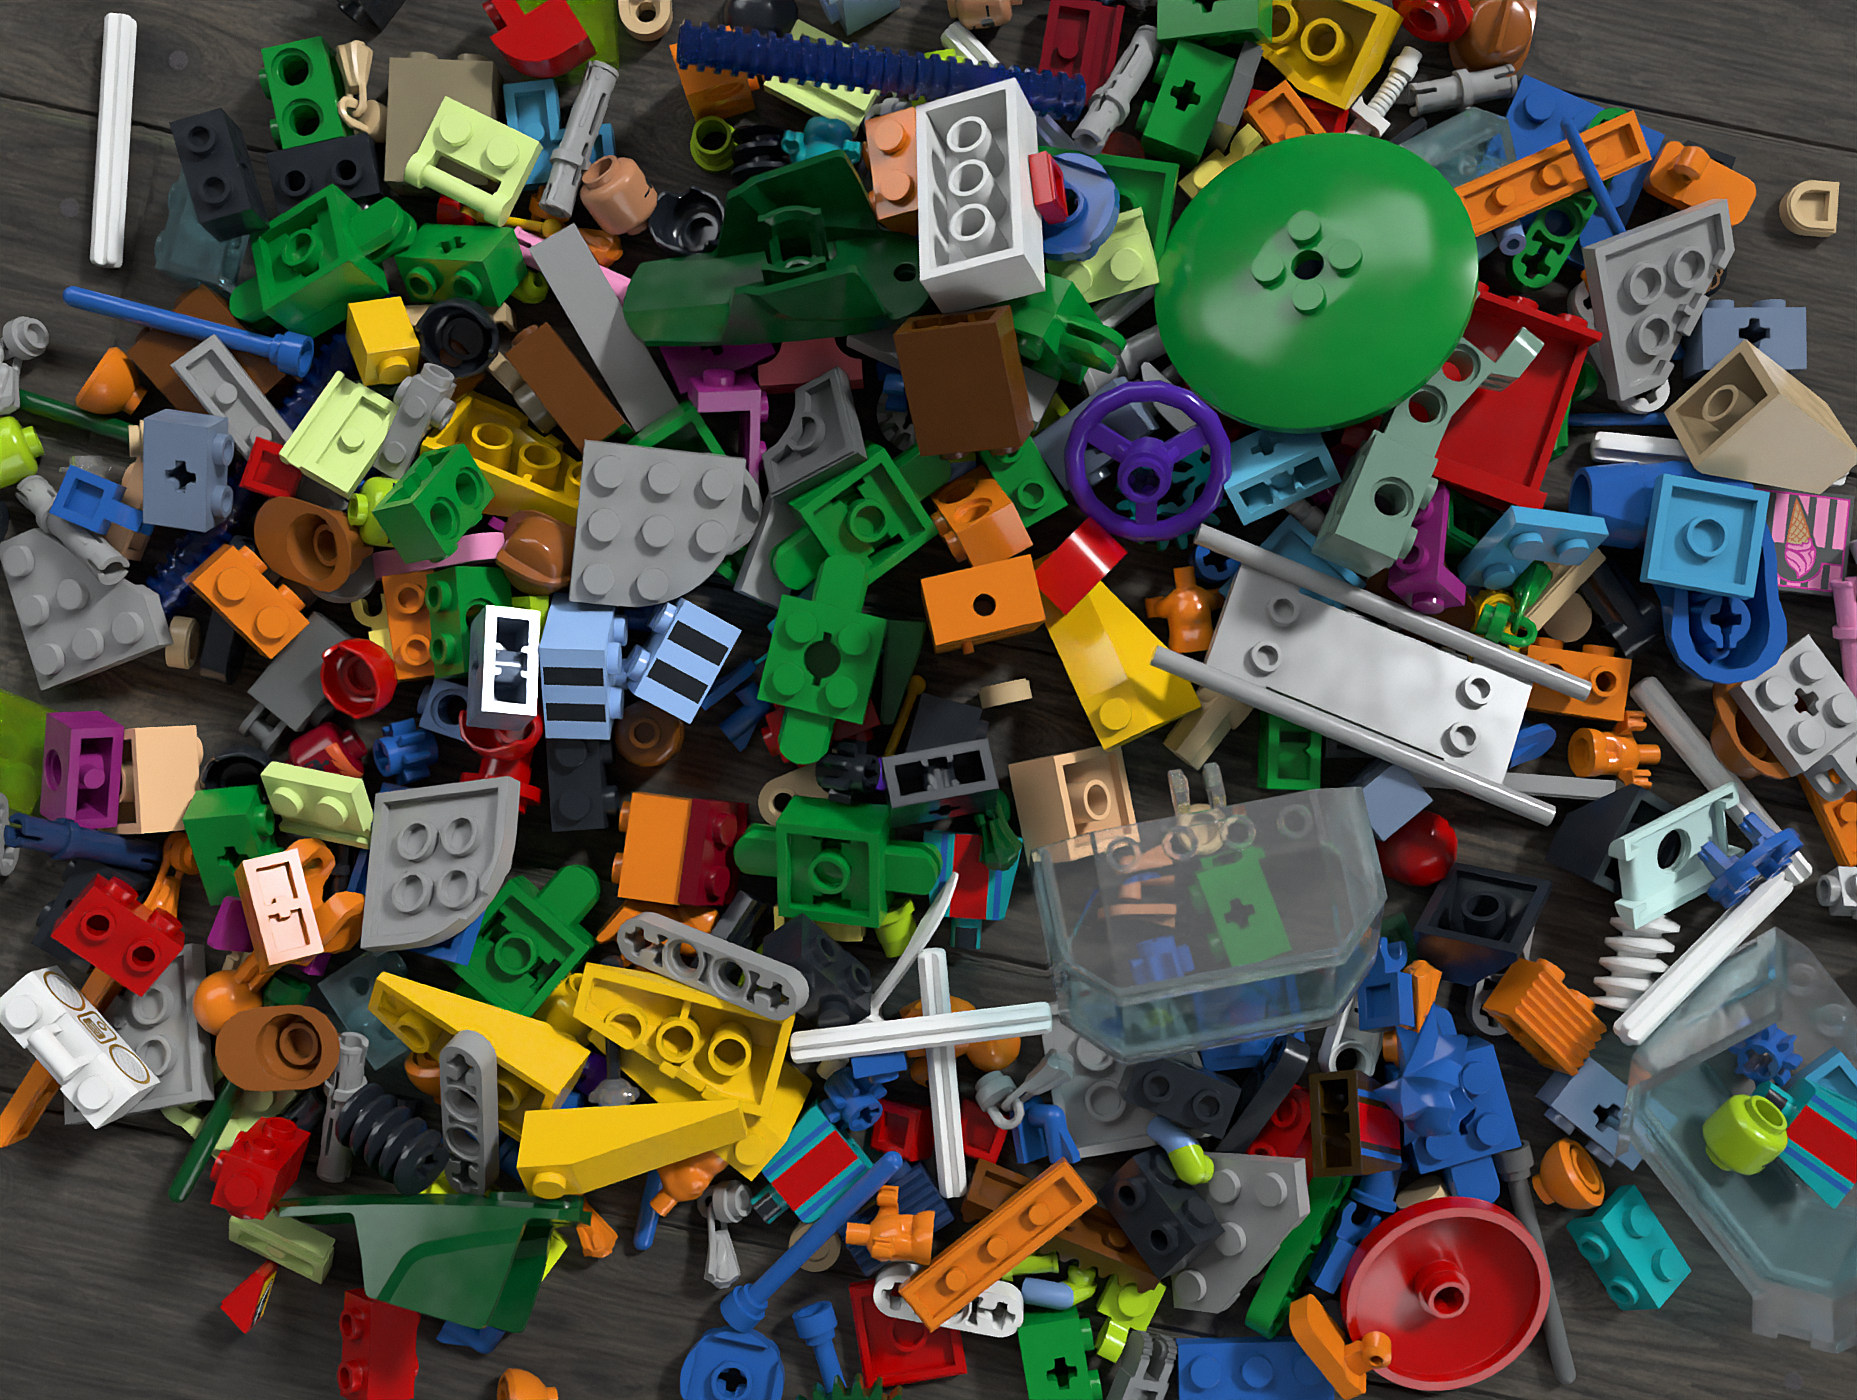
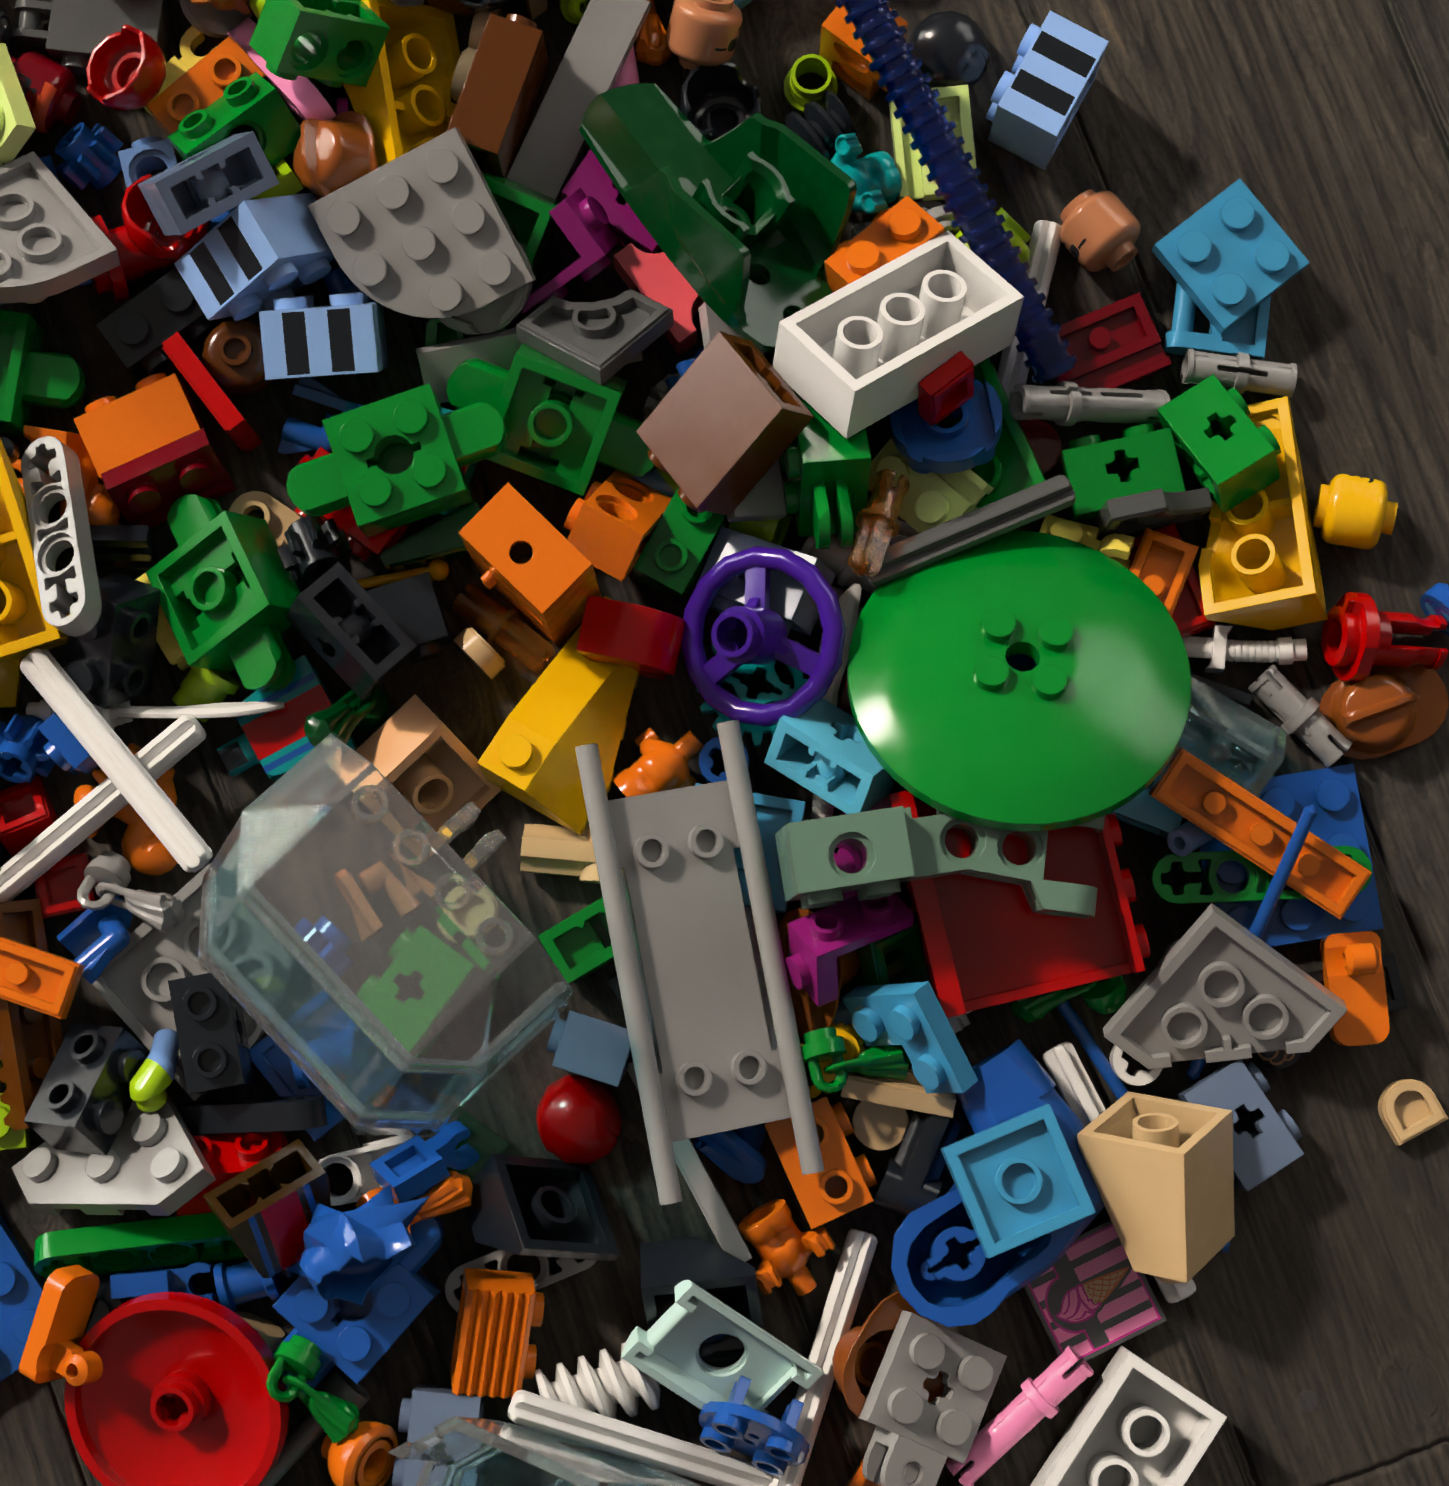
camera: 60 degrees right, 5 degrees down
none -> red tile [162,331,263,454]
none -> green piece [266,1335,360,1443]
none -> clear orange axle [451,582,555,672]
none -> clear orange axle [847,469,910,577]
none -> dark grey axle [862,475,1076,587]

